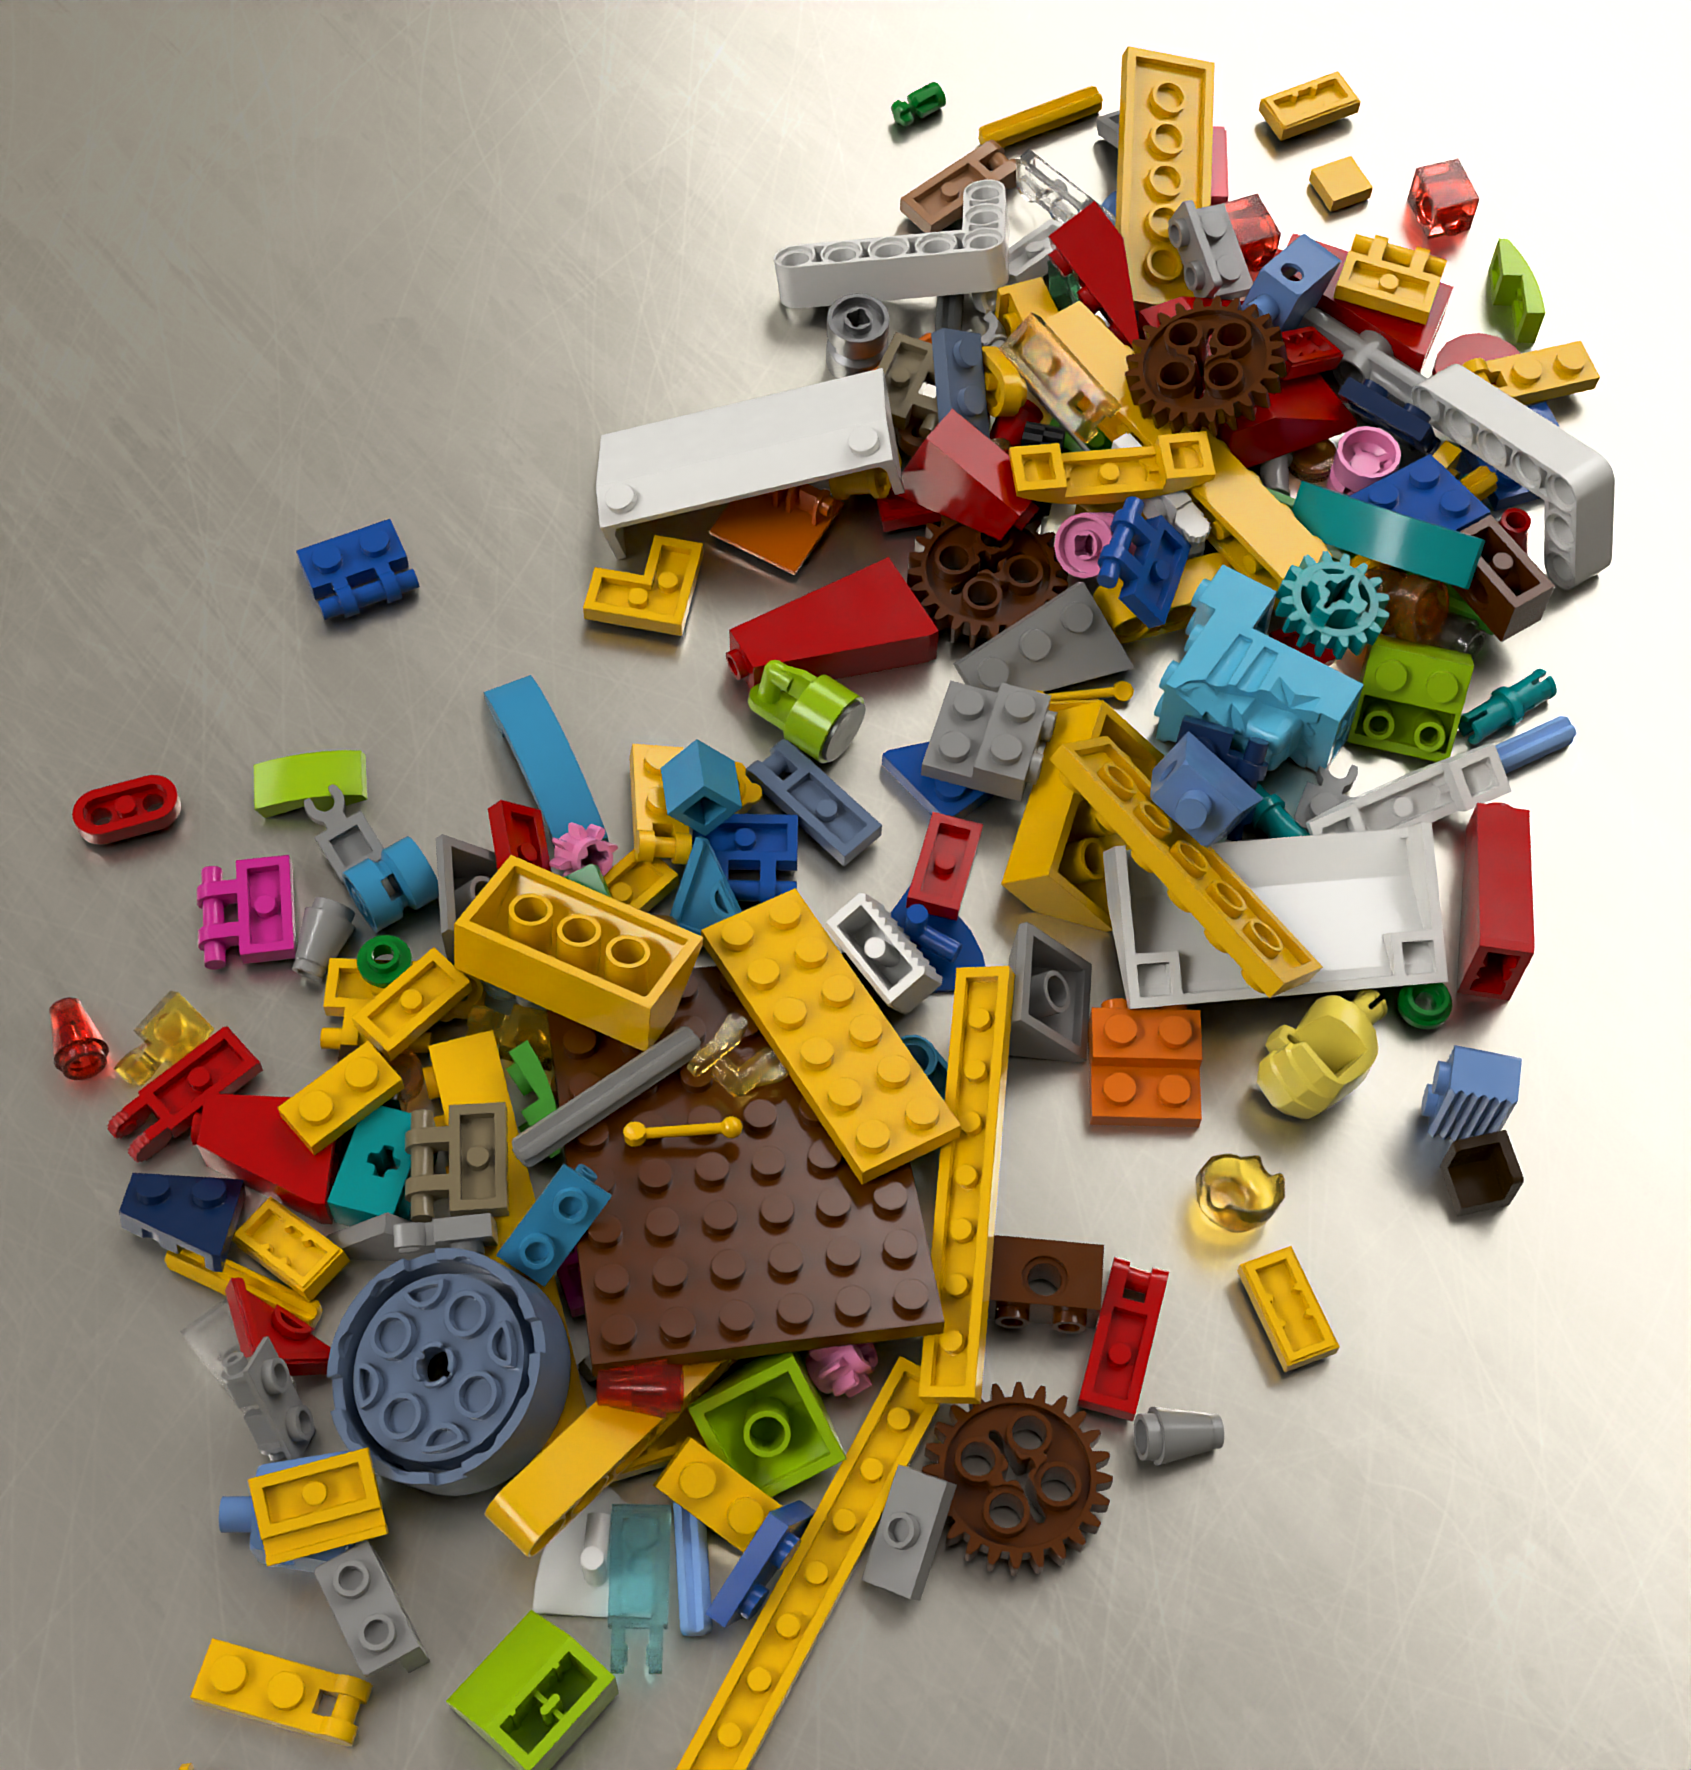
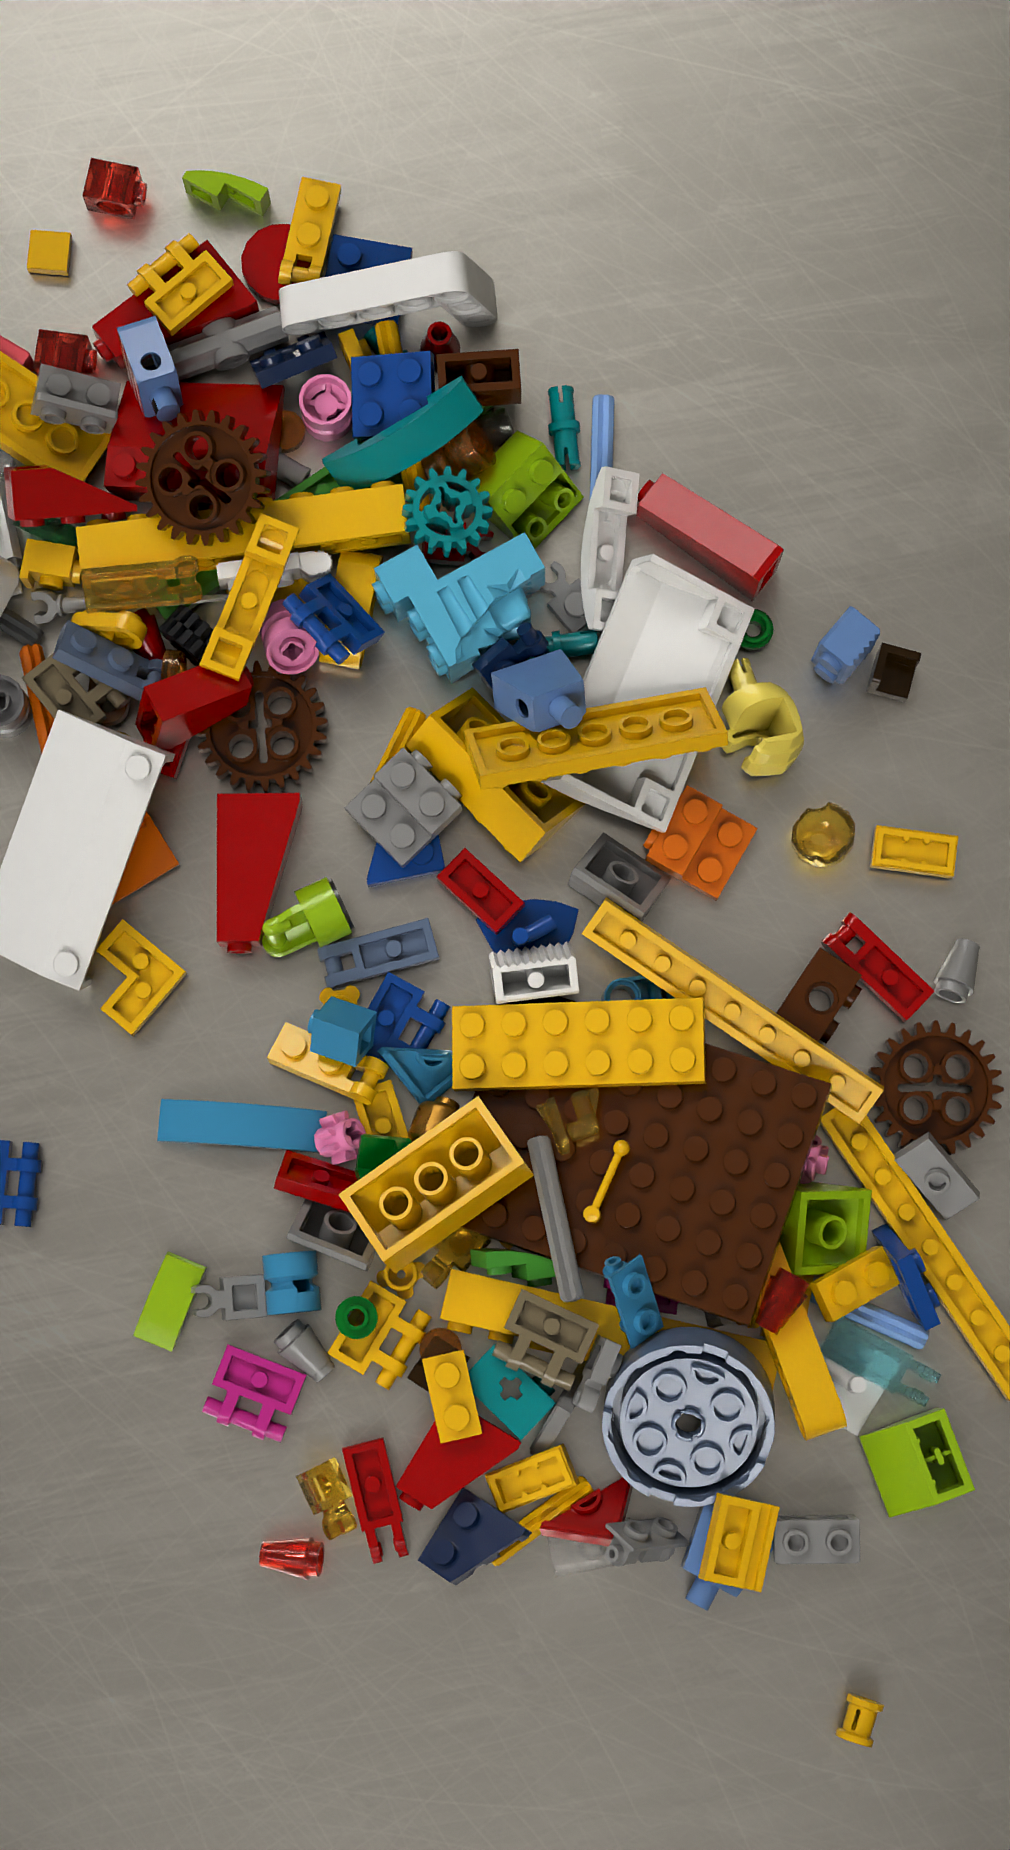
camera: 60 degrees left, 20 degrees up
red plate [72,775,181,845] -> none
yellow plate [190,1638,373,1747] -> none
yellow plate [352,947,473,1061] -> none
light grey wing [953,582,1135,693] -> none
yellow hinge [1036,681,1134,701] -> none
red plate [1281,326,1344,381] -> none

